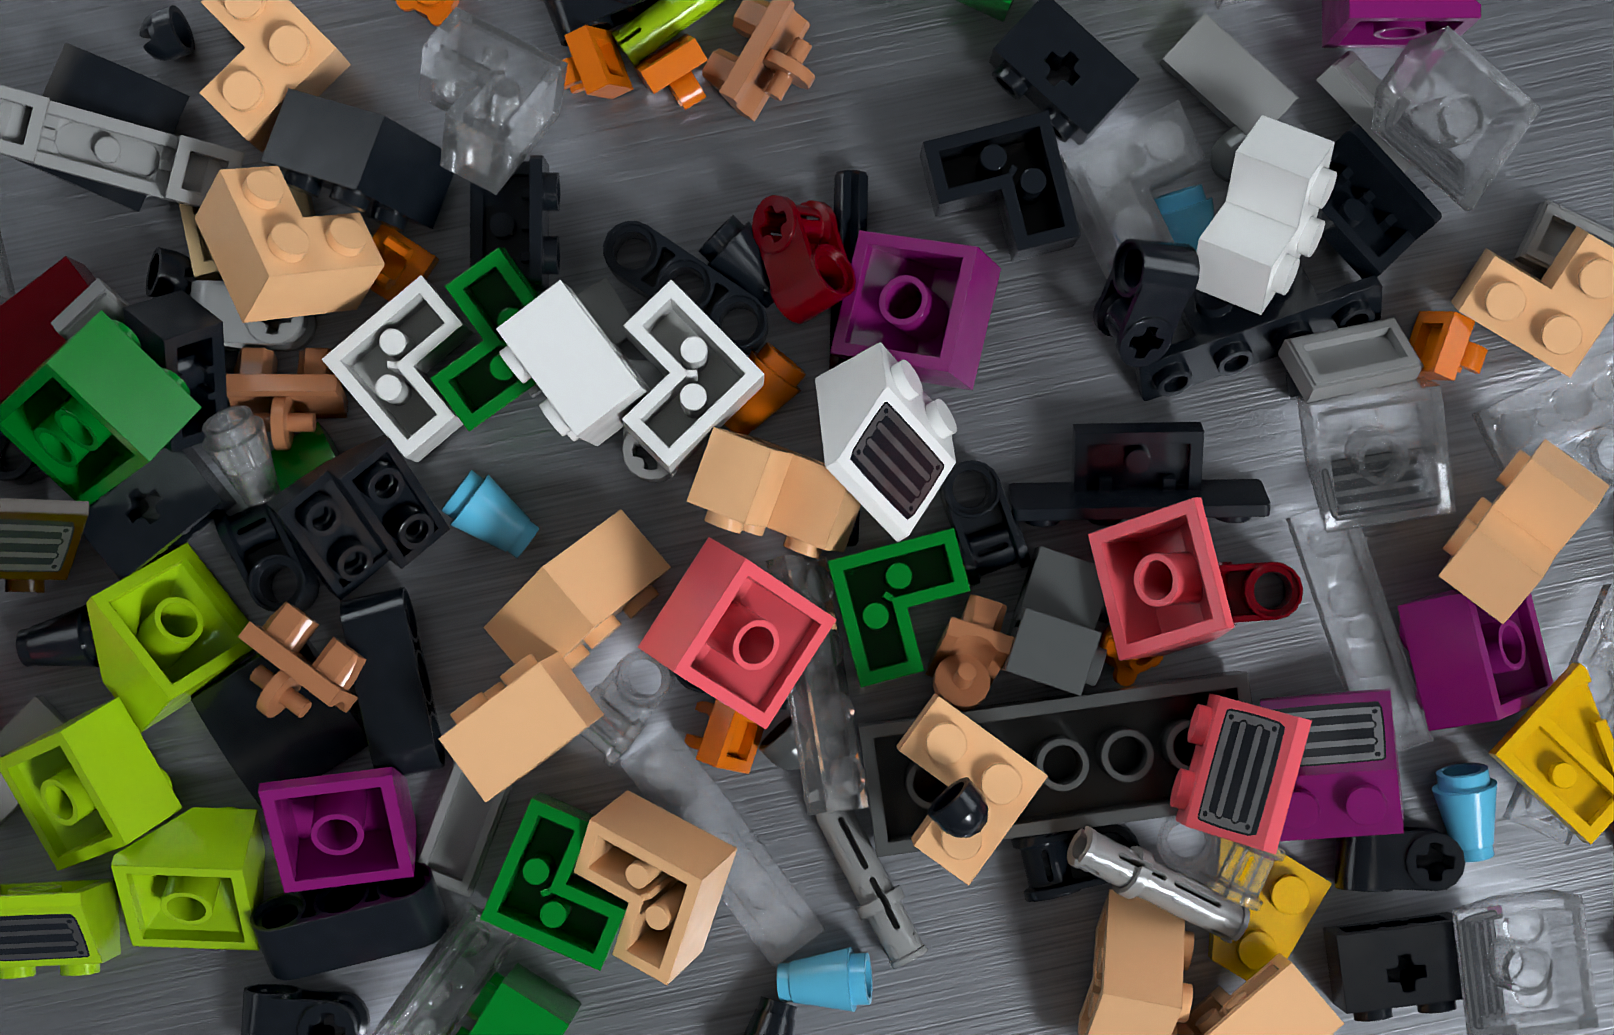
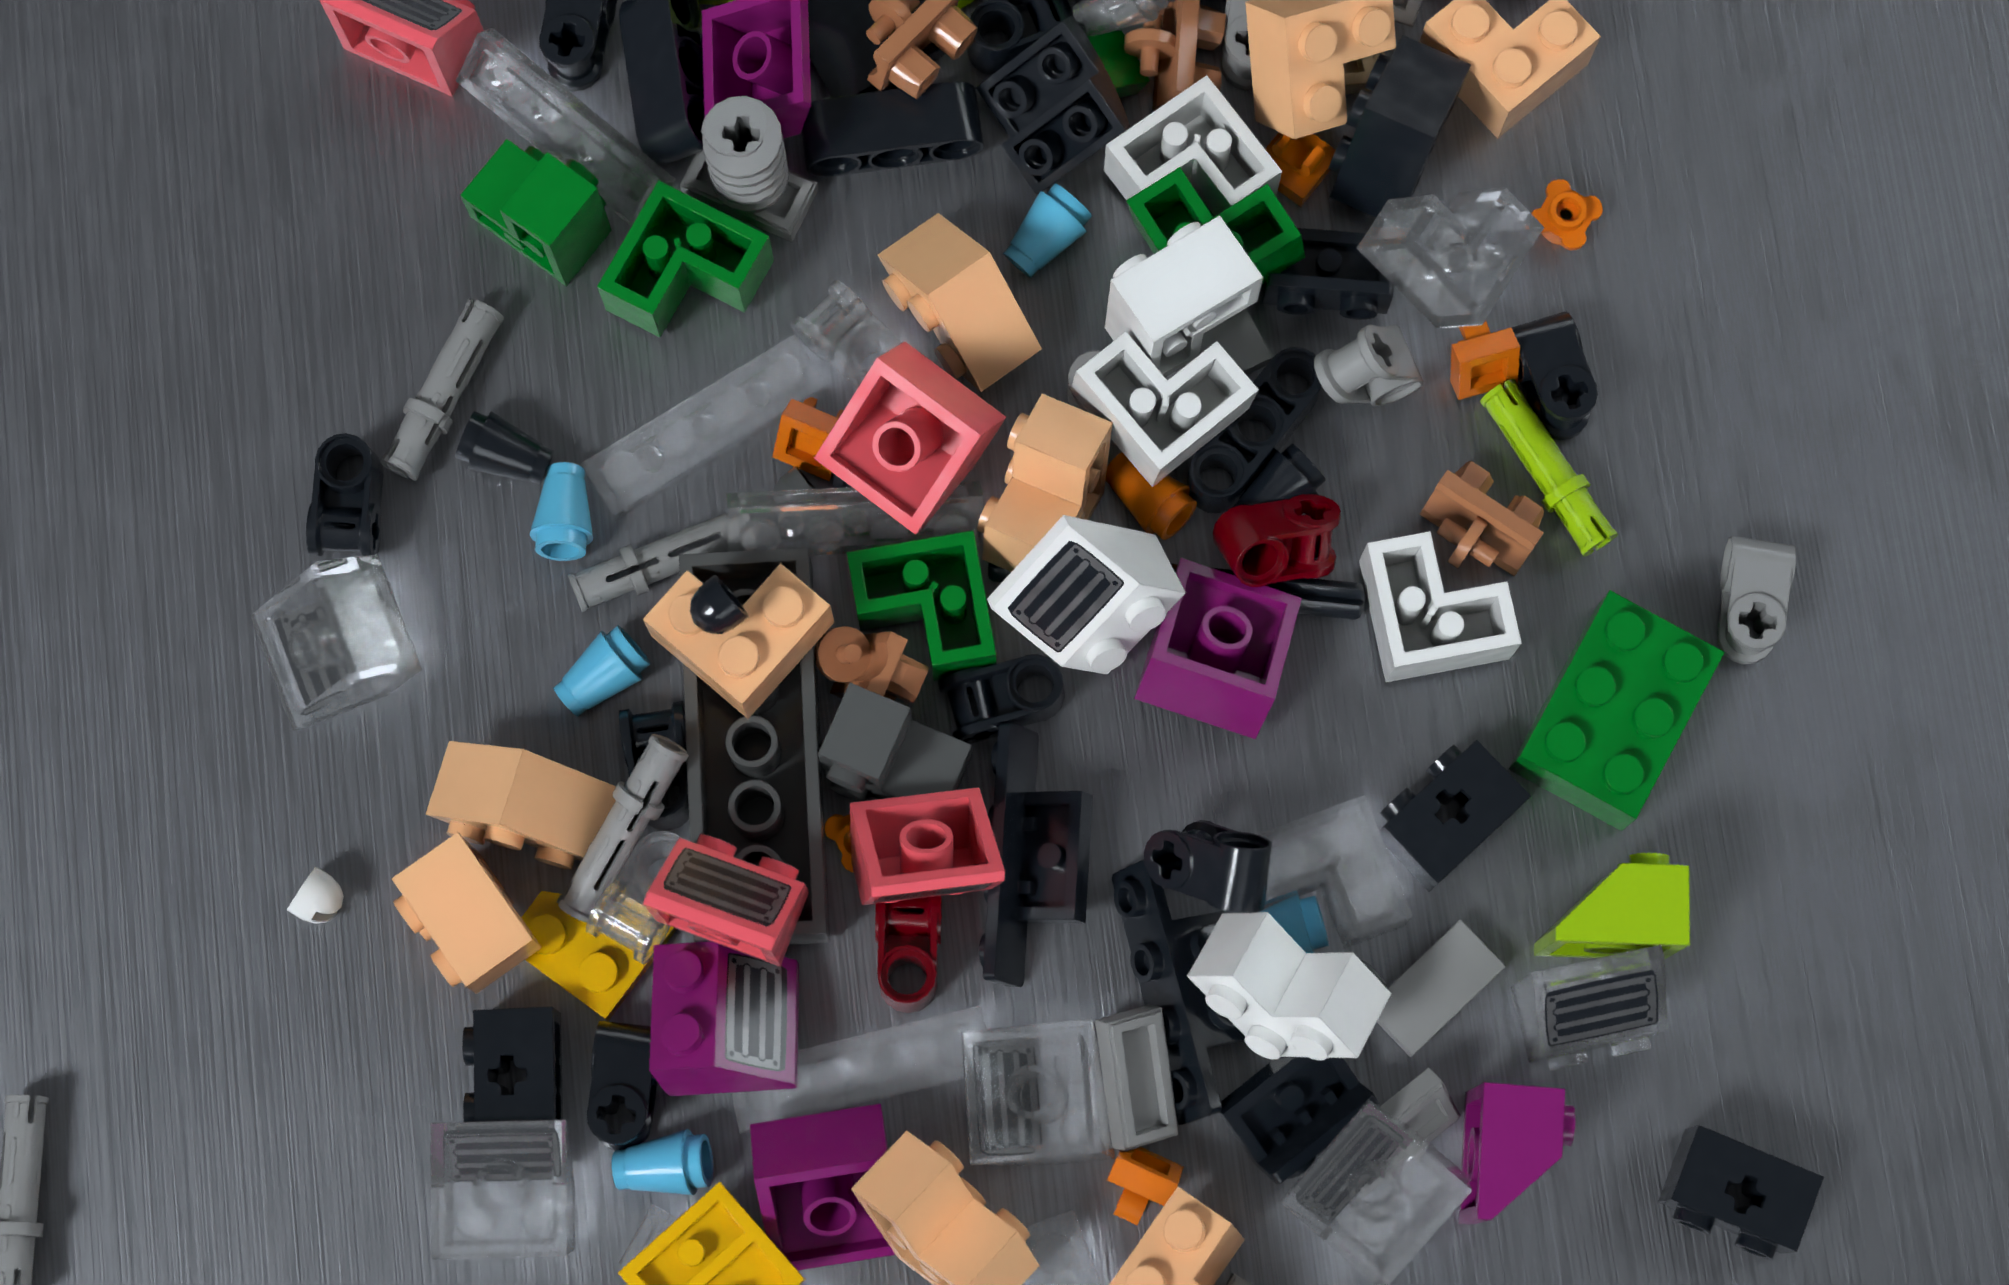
camera: 90 degrees right, 10 degrees down
light nougat brick [438,652,604,803] -> none
light nougat brick [573,790,738,985] -> none
orange tile [633,34,708,110] -> none
black brick [920,110,1081,262] -> none
none -> medium azure cone [553,625,651,717]
none -> light grey piece [701,96,789,214]
none -> light grey piece [1314,324,1424,406]
none -> white brick [1359,531,1522,682]

